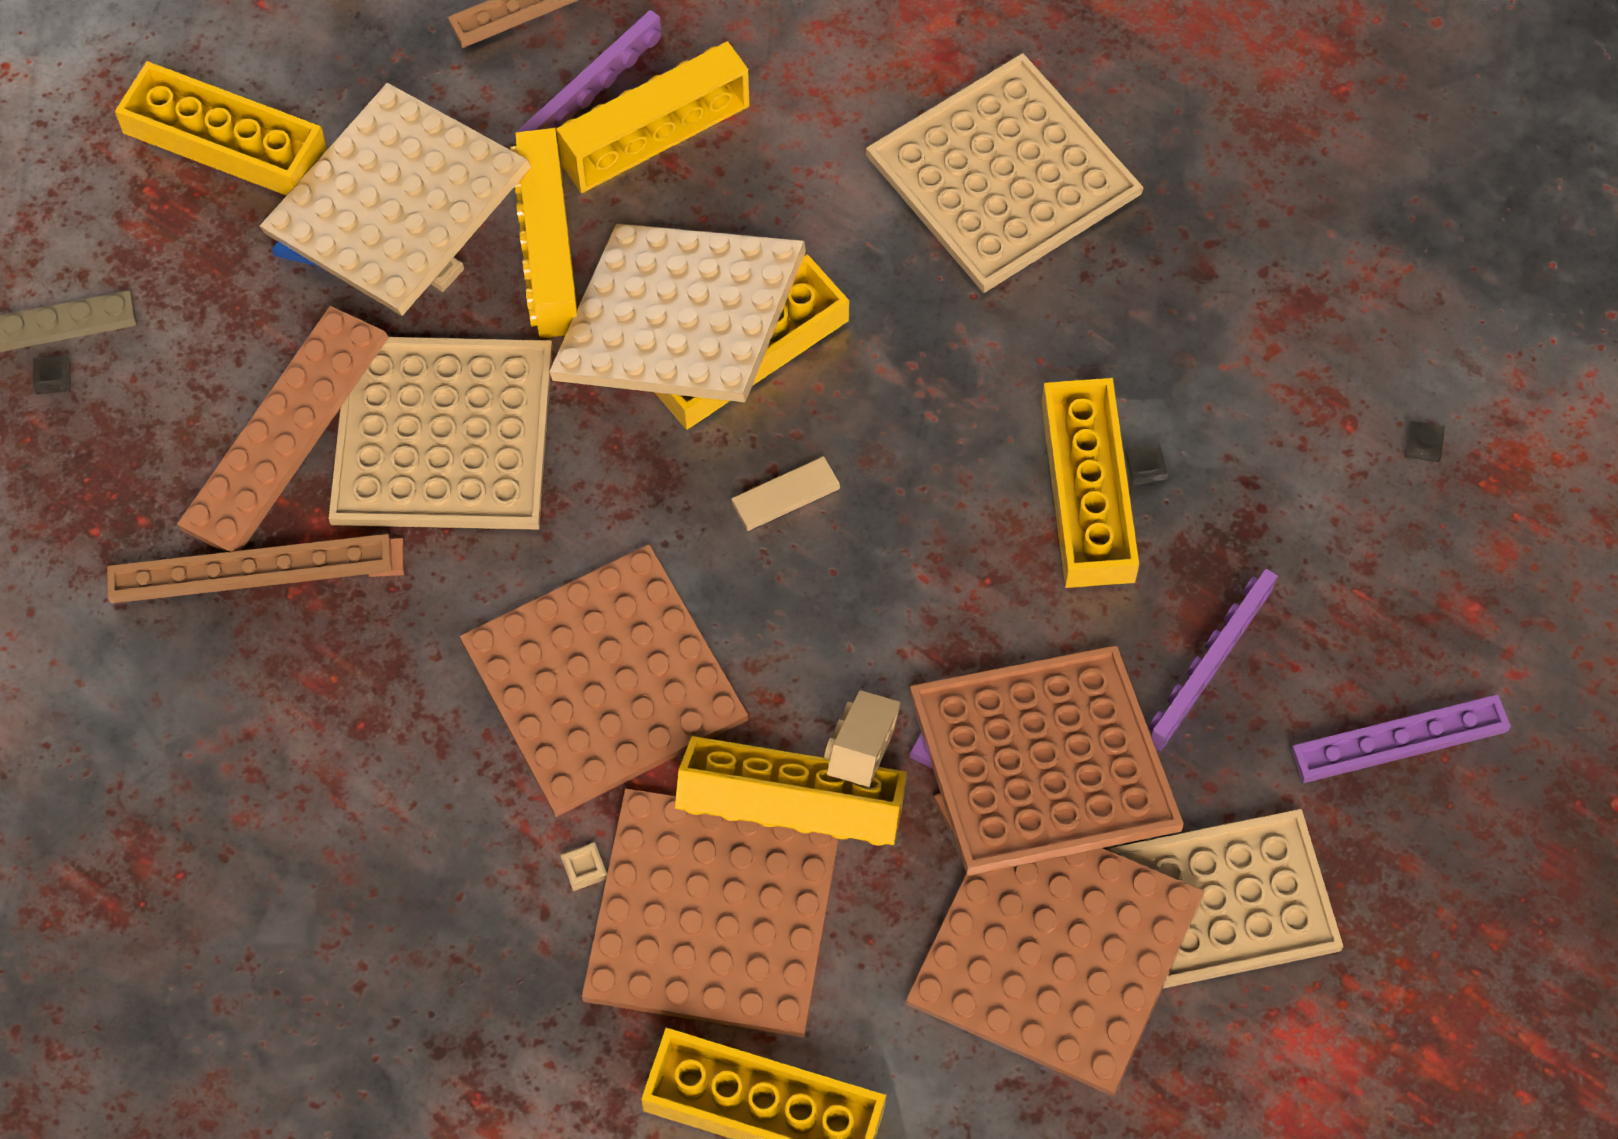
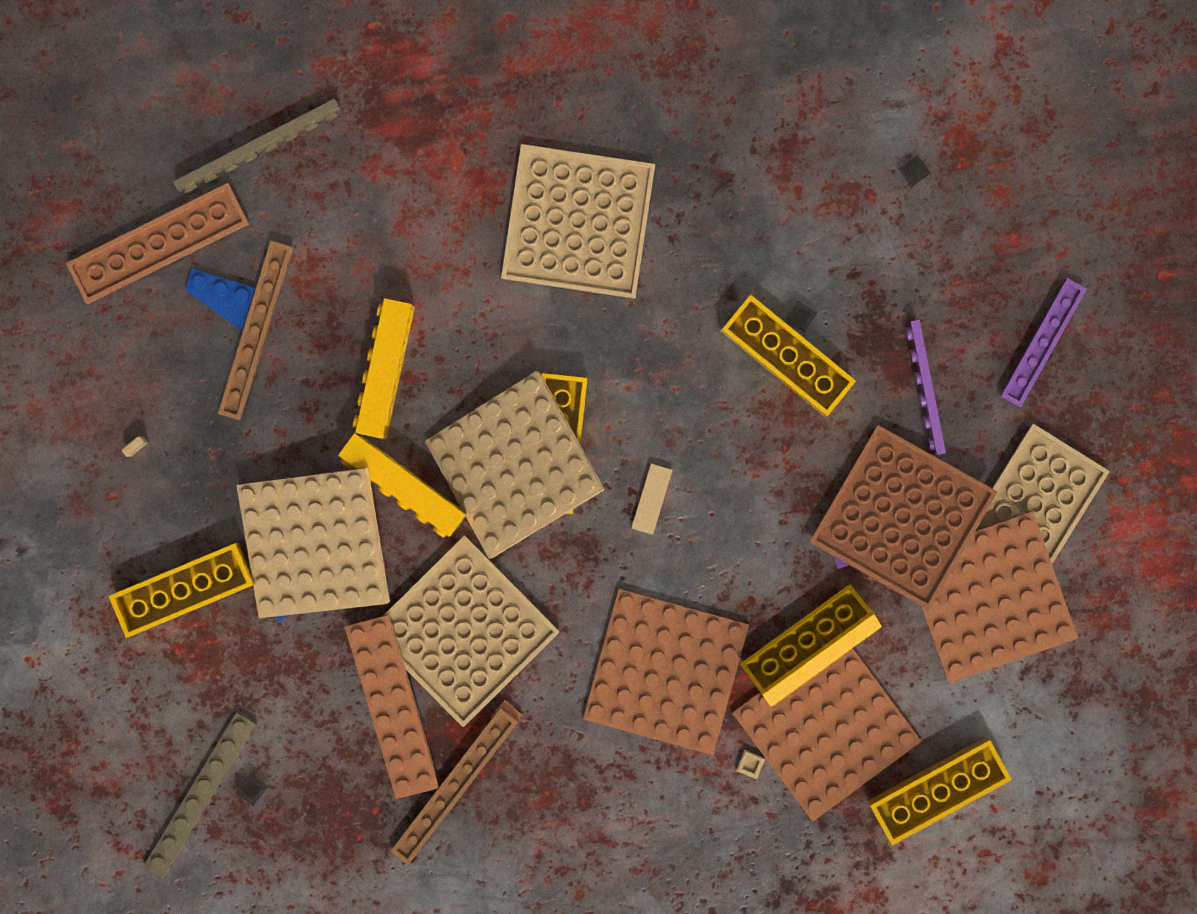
camera: 45 degrees left, 25 degrees up
medium lavender plate [516,10,661,132] -> none
tan brick [824,690,901,787] -> none

